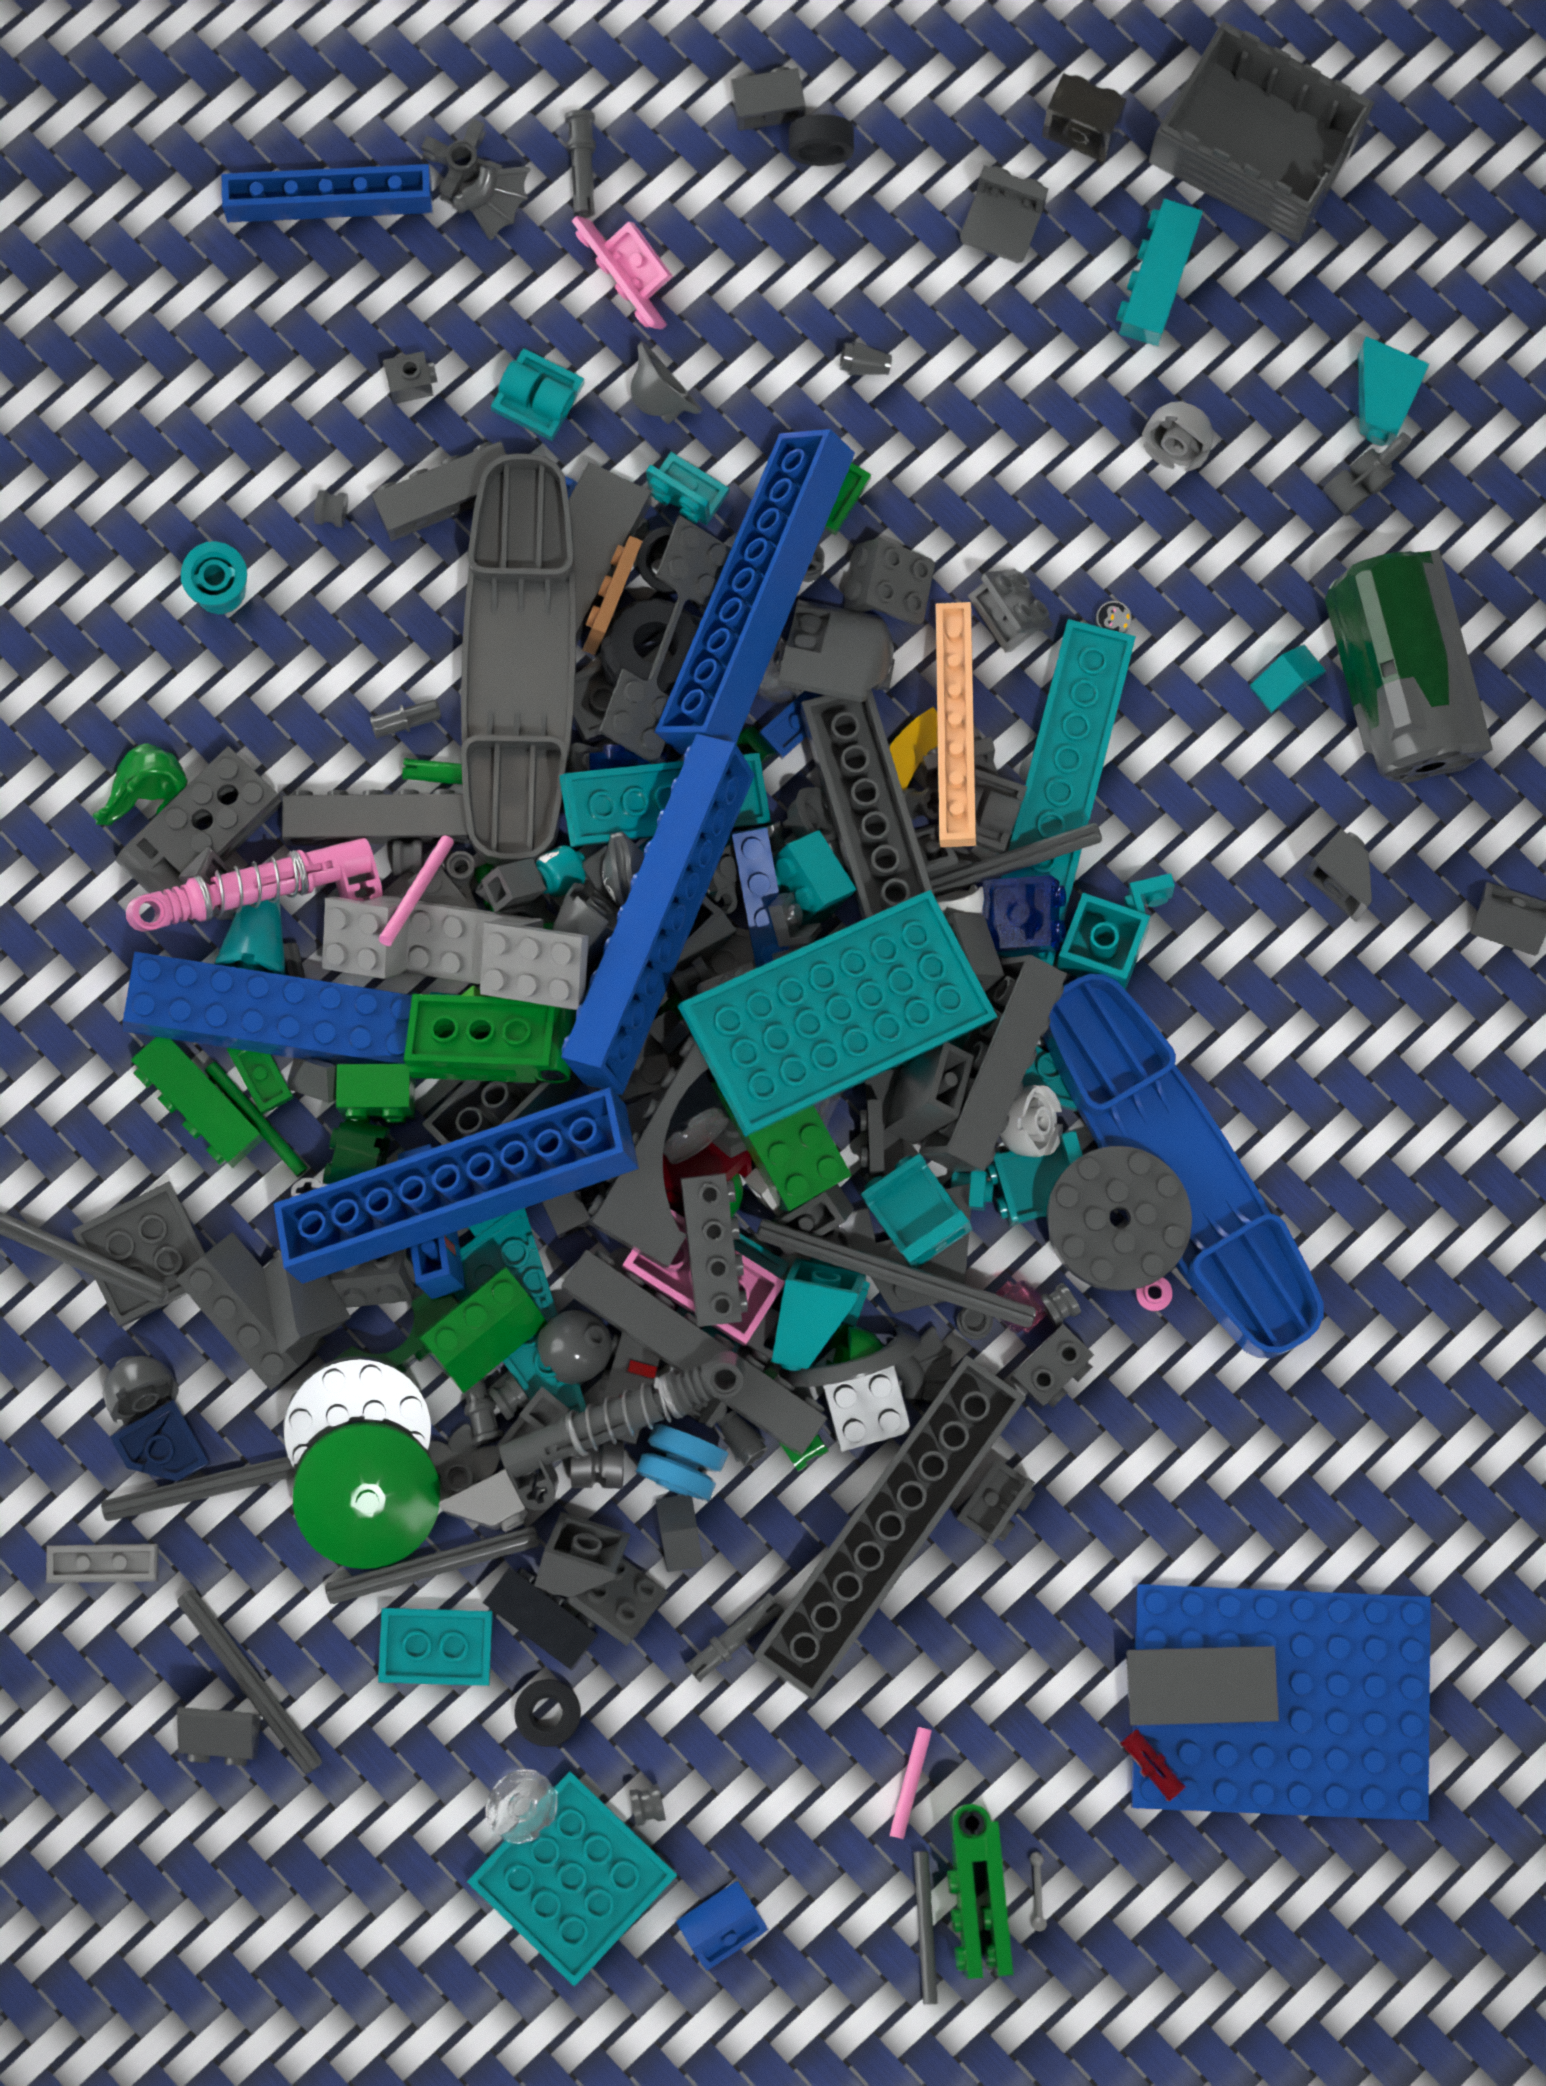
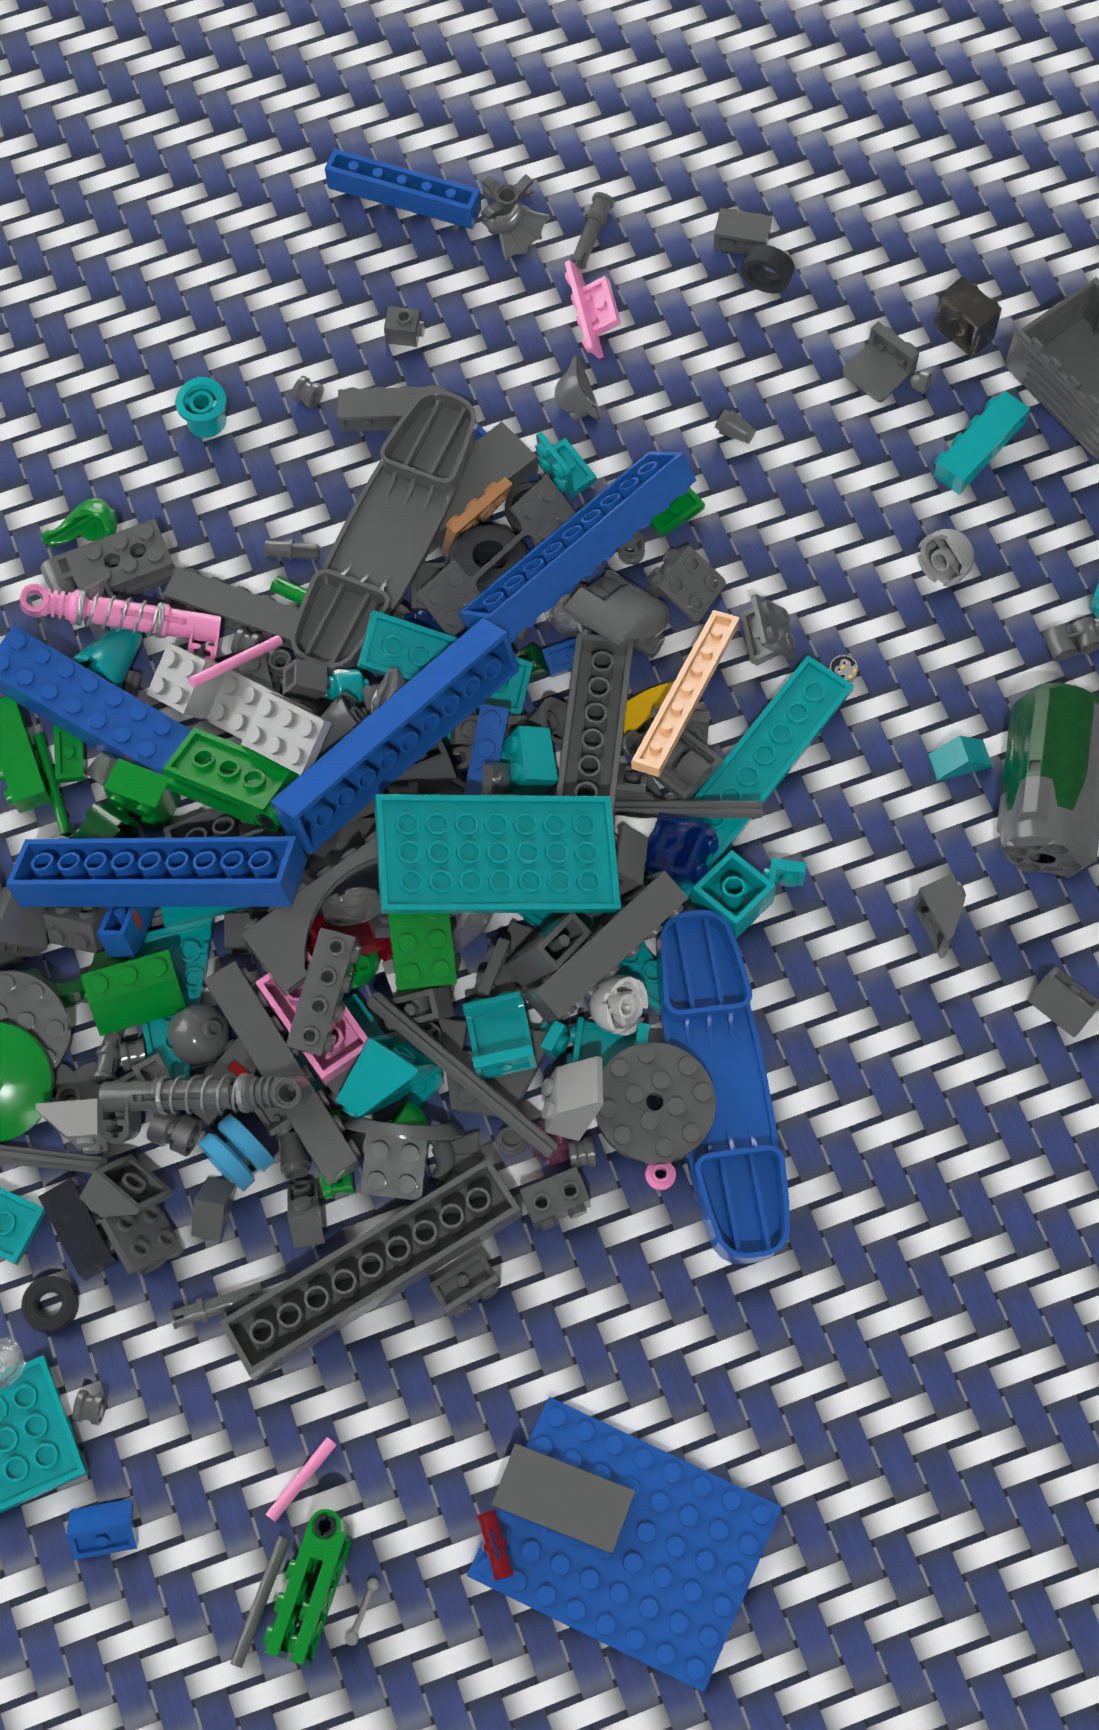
camera: 30 degrees right, 10 degrees down
teal plate [491,348,585,442] -> none
none -> dark grey slope [287,1180,325,1248]
none -> light grey slope [541,1056,604,1141]
none -> dark grey hinge [910,371,932,394]

